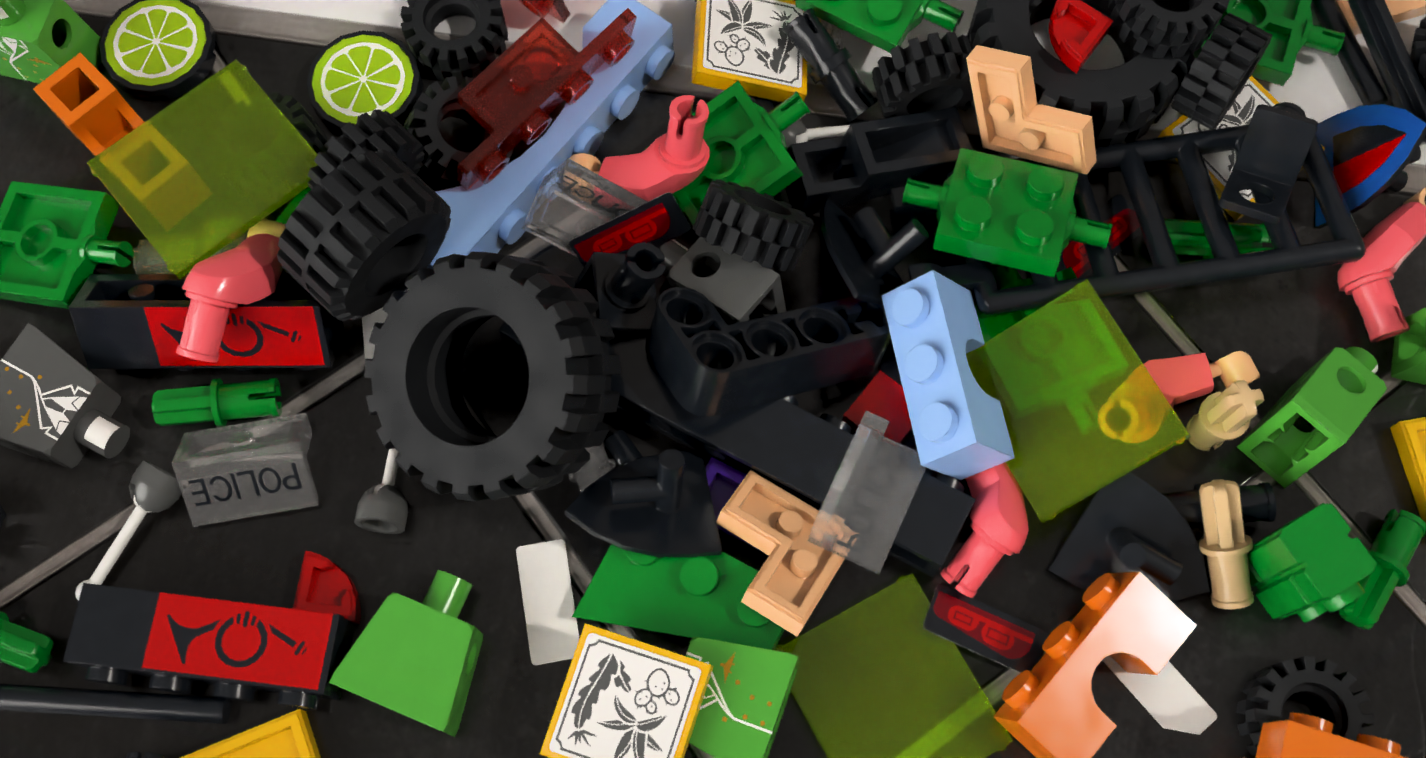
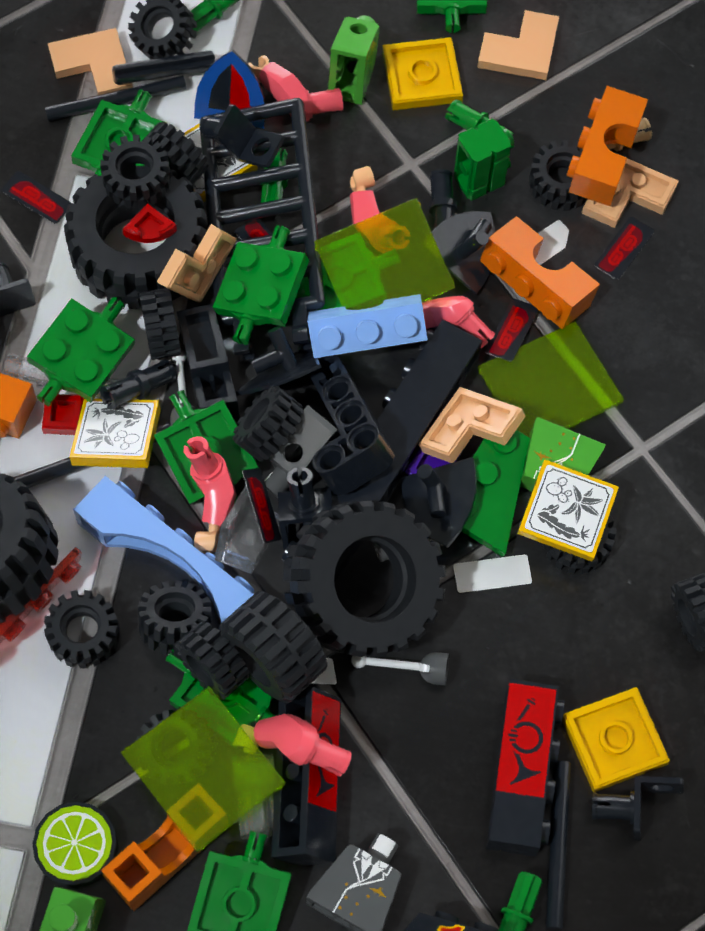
camera: 90 degrees left, 5 degrees down
hinge [75,460,188,601] -> none
green axle [151,378,282,427] -> none
clear panel [172,413,319,527] -> none
red tile [293,551,361,624] -> none
lime tile [306,30,423,135] -> none
bright green torso [329,570,483,737] -> none
clear red bracket [458,8,637,190] -> none
clear panel [808,411,926,574] -> none
red tile [842,370,912,448] -> none
tan axle [1186,380,1264,451] -> none
tan axle [1199,479,1254,609] -> none
bright green torso [1237,346,1387,488] -> none

